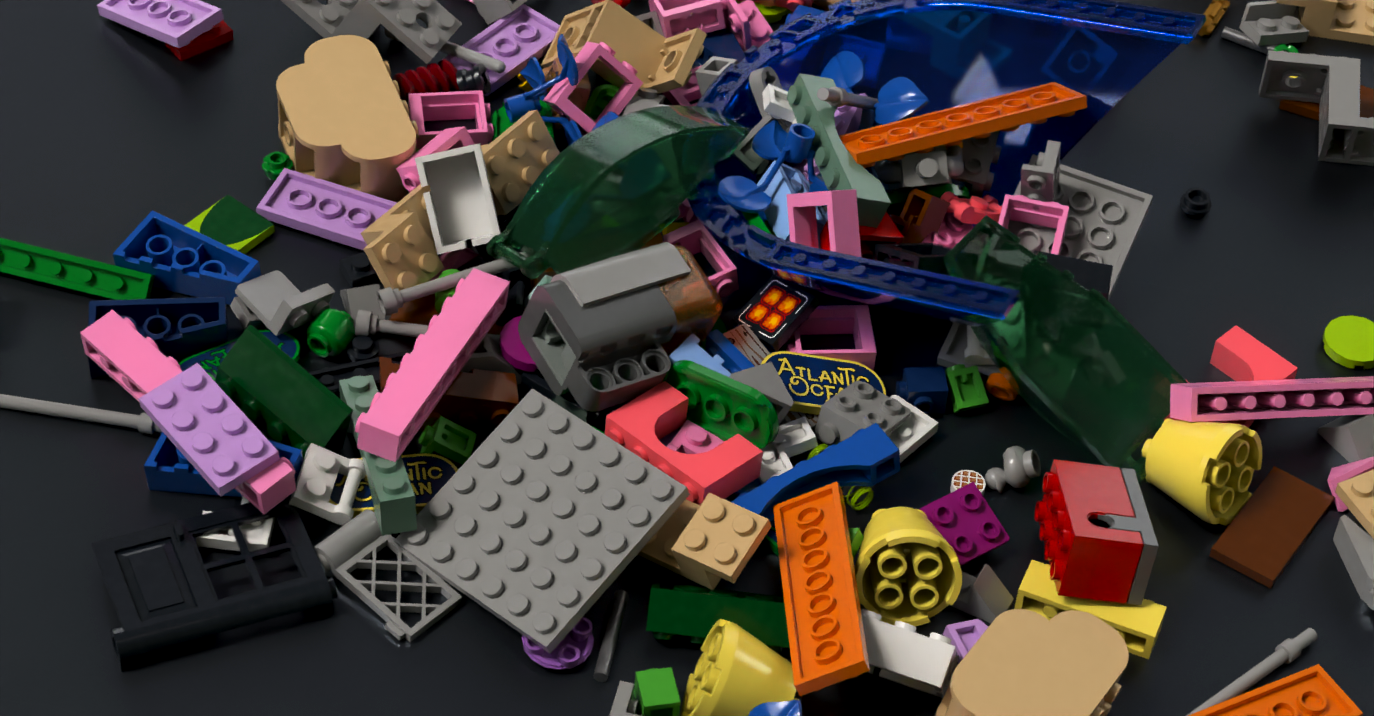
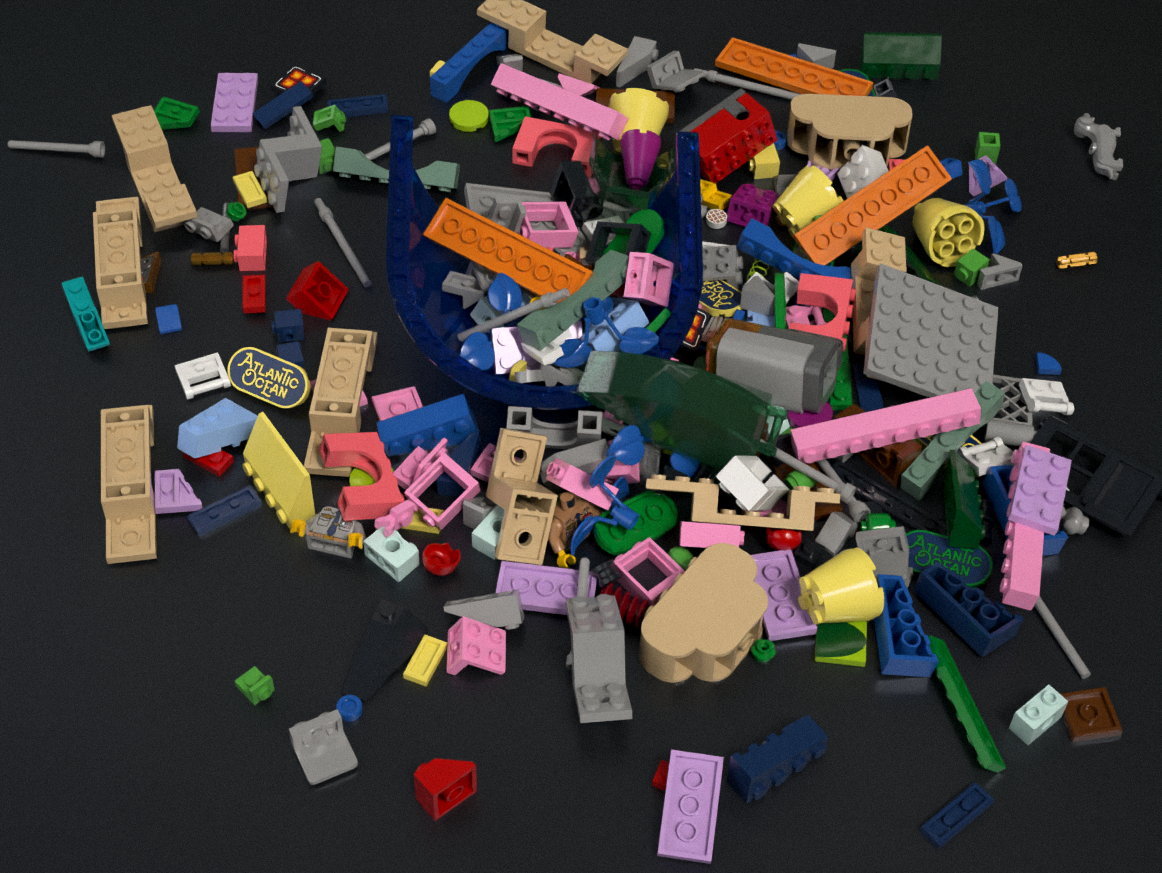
camera: 120 degrees left, 5 degrees up
none -> coral brick [234,225,267,271]
none -> light grey bar [314,198,371,287]
none -> bright green brick [318,138,336,174]
none -> sand green arch [333,147,460,192]
none -> light grey piece [365,118,436,160]
none -> green wing [489,106,531,142]
none -> magenta cone [620,129,661,190]
none -> light grey bracket [646,51,704,92]
none -> yellow slope [692,179,732,211]
none -> dark blue wedge [727,715,829,804]
none -> light yellow cone [798,548,884,625]
none -> white plate [1019,378,1074,416]
none -> blue tile [1035,352,1062,375]
none -> light grey animal [1060,506,1089,535]

